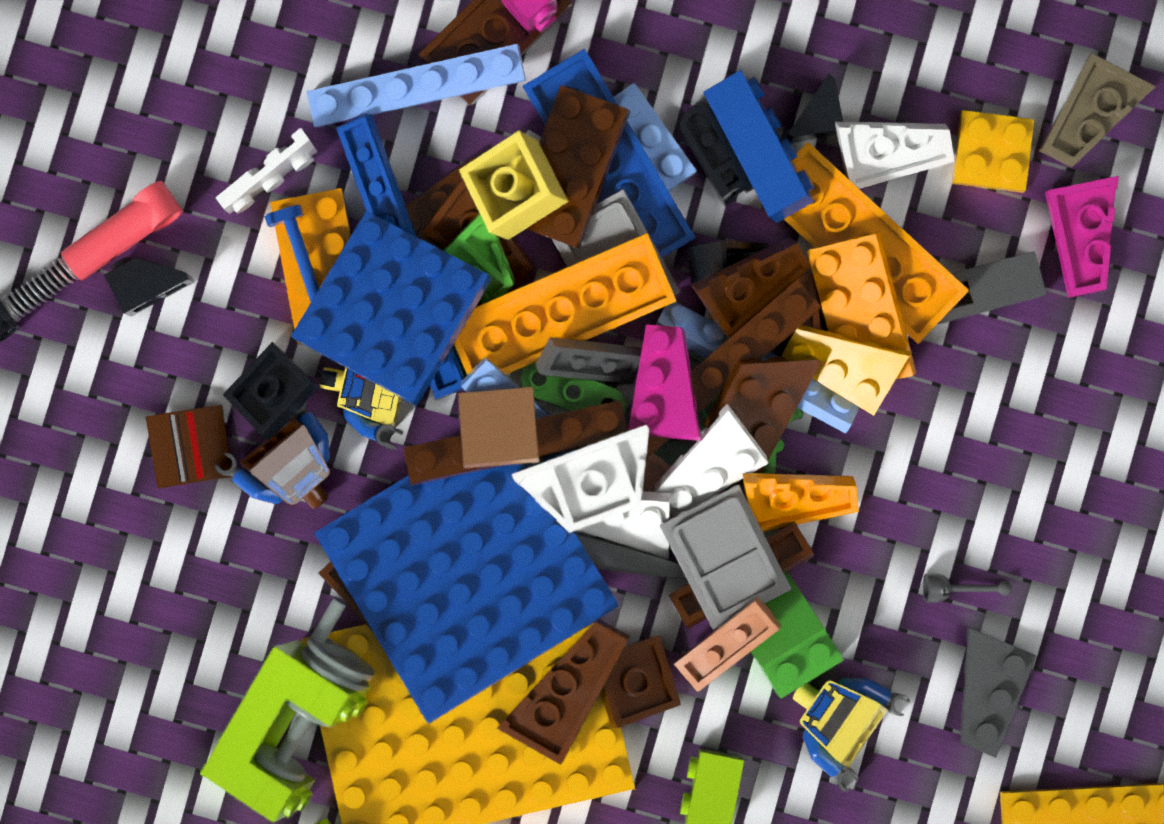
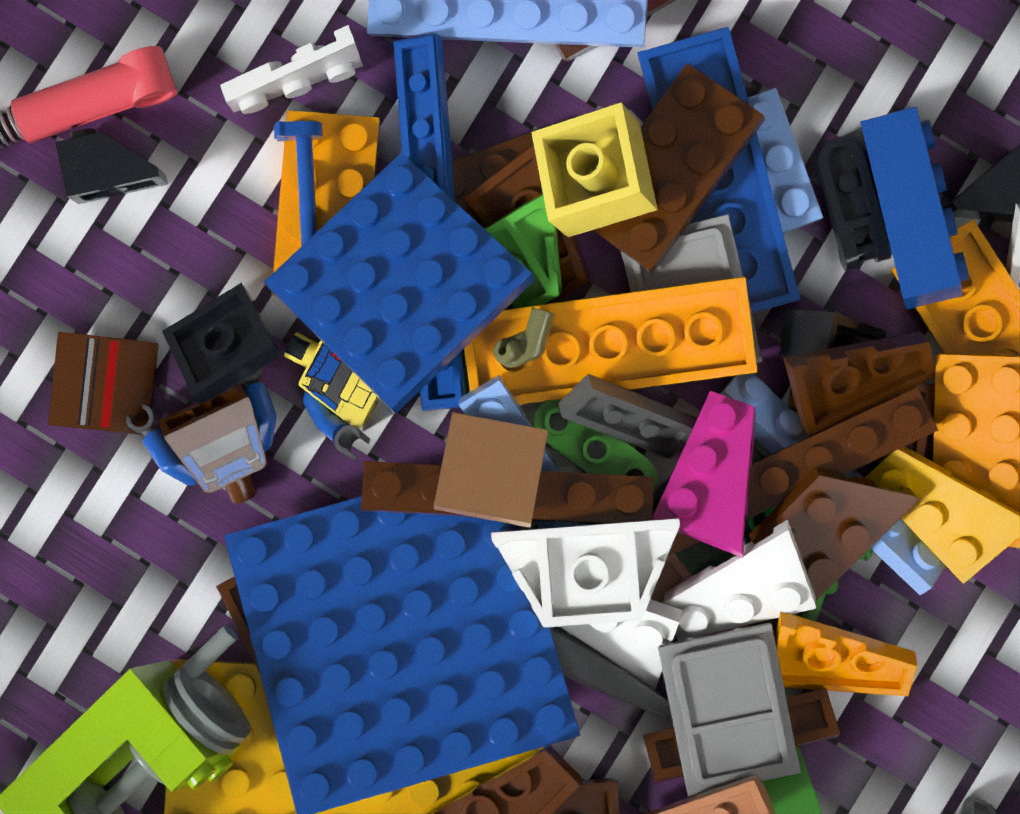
camera: 20 degrees right, 0 degrees up
none -> olive arm [493,307,555,368]

